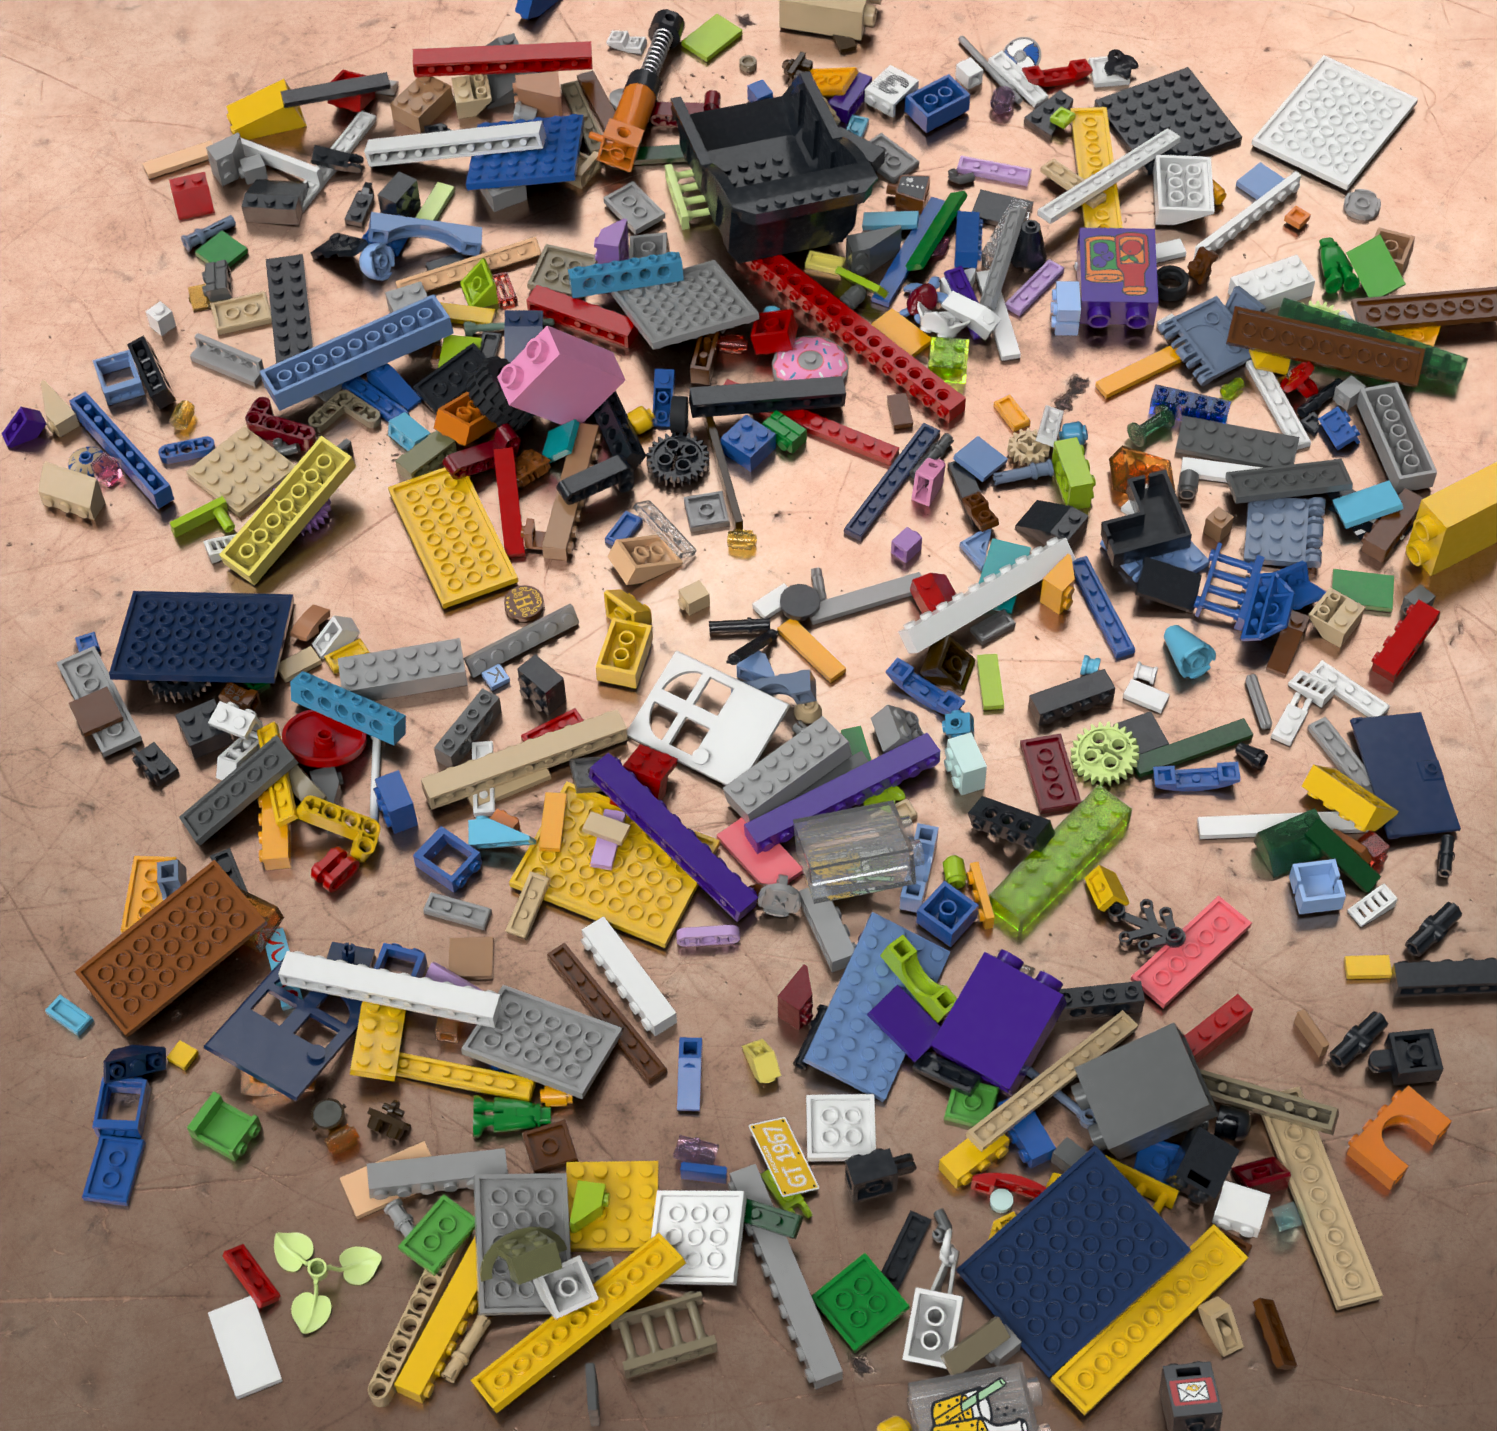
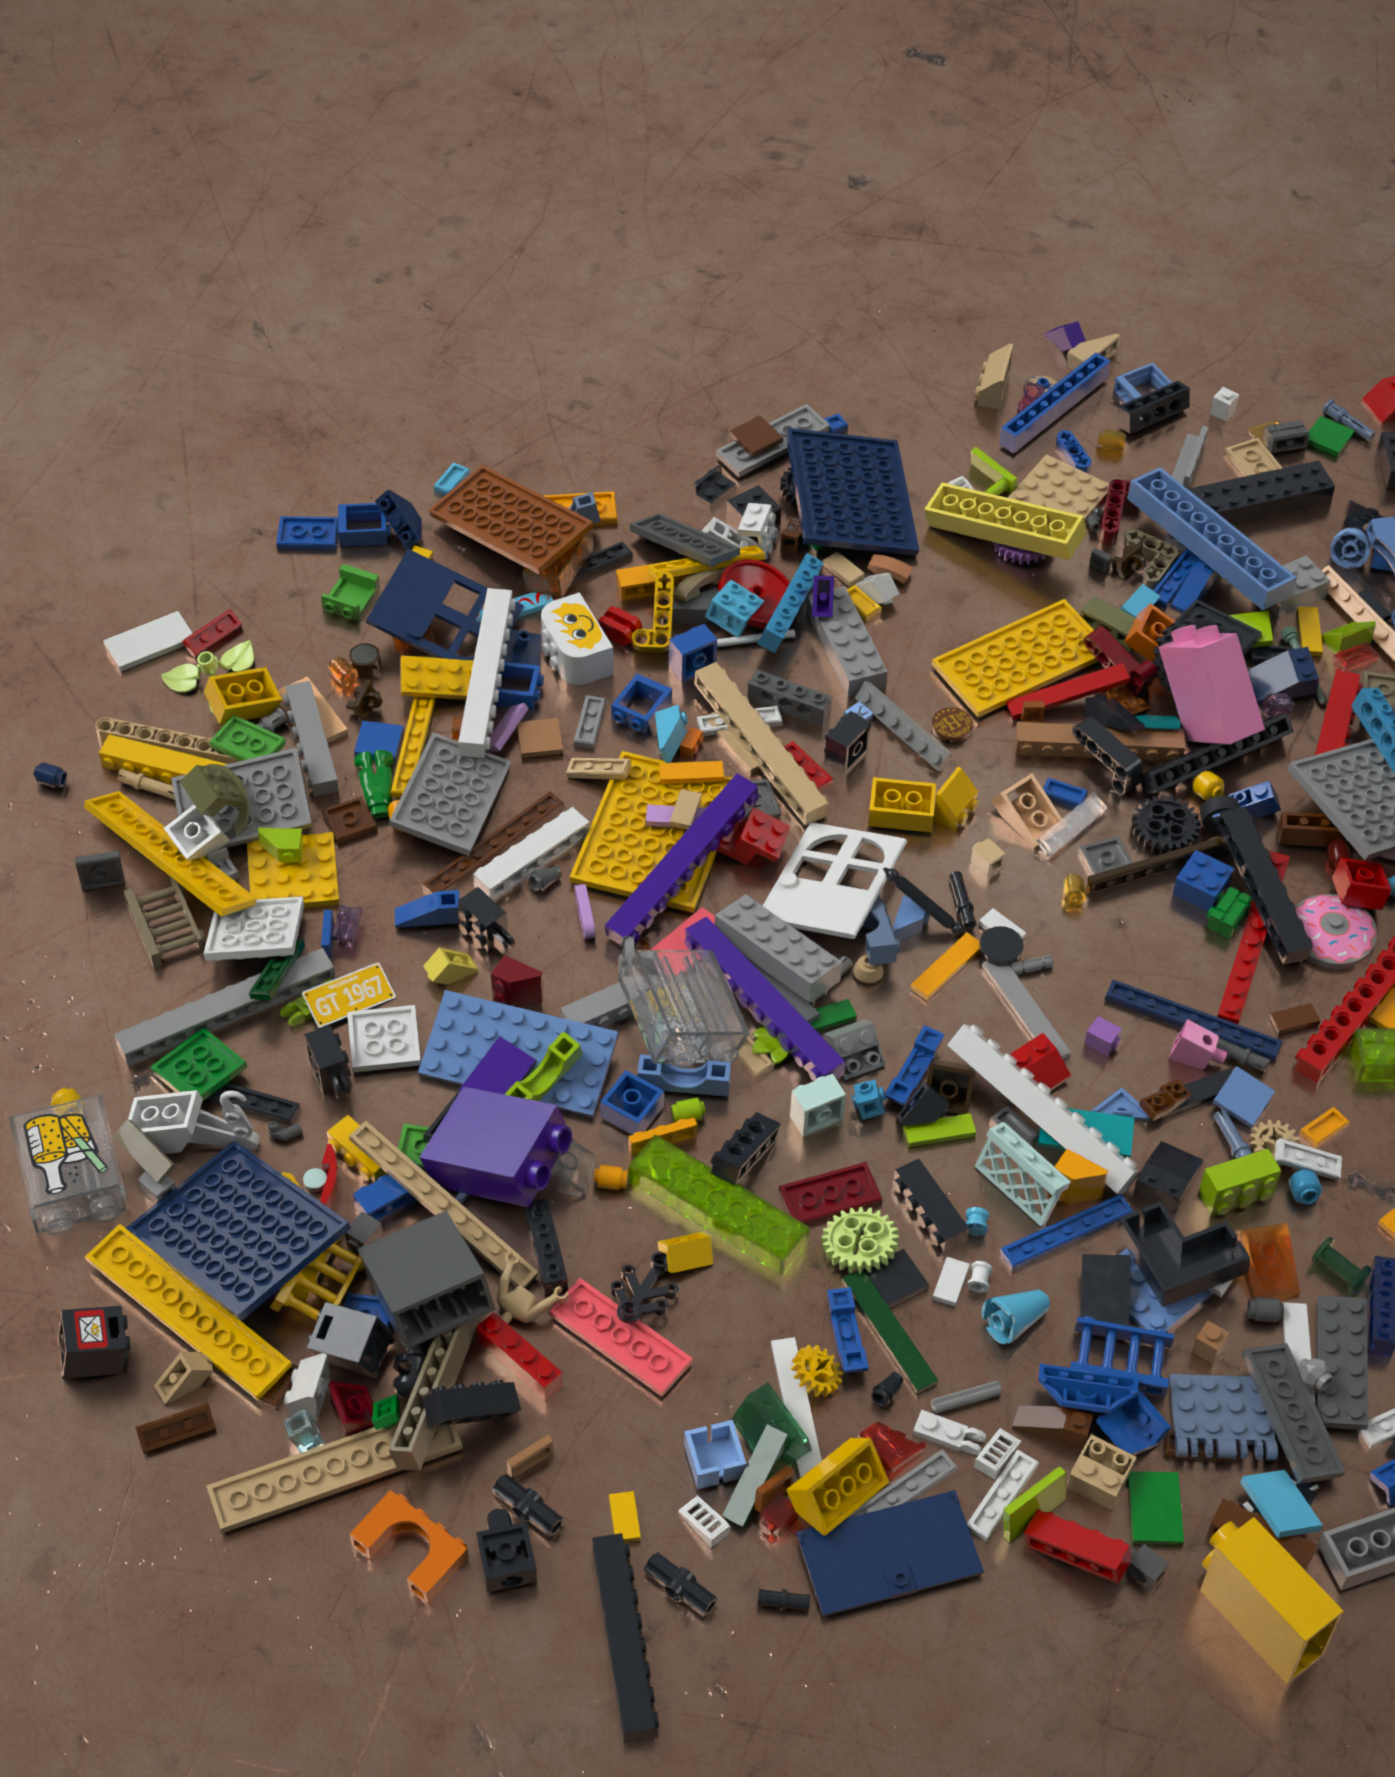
camera: 80 degrees right, 5 degrees down
none -> yellow brick [204,667,282,725]
none -> blue tile [354,721,404,762]
none -> green plate [372,1394,400,1430]
none -> black brick [422,1380,521,1428]
none -> black brick [458,887,515,954]
none -> tan piece [497,1252,569,1324]
none -> dark grey cone [528,866,562,891]
none -> white brick [541,592,613,685]
none -> light orange brick [593,1164,628,1190]
none -> medium azure bracket [705,580,764,638]
none -> yellow gear [791,1345,843,1397]
none -> dark purple slope [812,575,834,617]
none -> clear red wing [858,1421,927,1474]
none -> black slope [896,1082,950,1126]
none -> light aqua fence [975,1122,1071,1226]
none -> lime tile [1003,1467,1066,1543]
none -> black slope [1084,693,1145,730]
none -> dark brown hips [1111,543,1147,579]
none -> light grey rock [1299,1358,1334,1392]

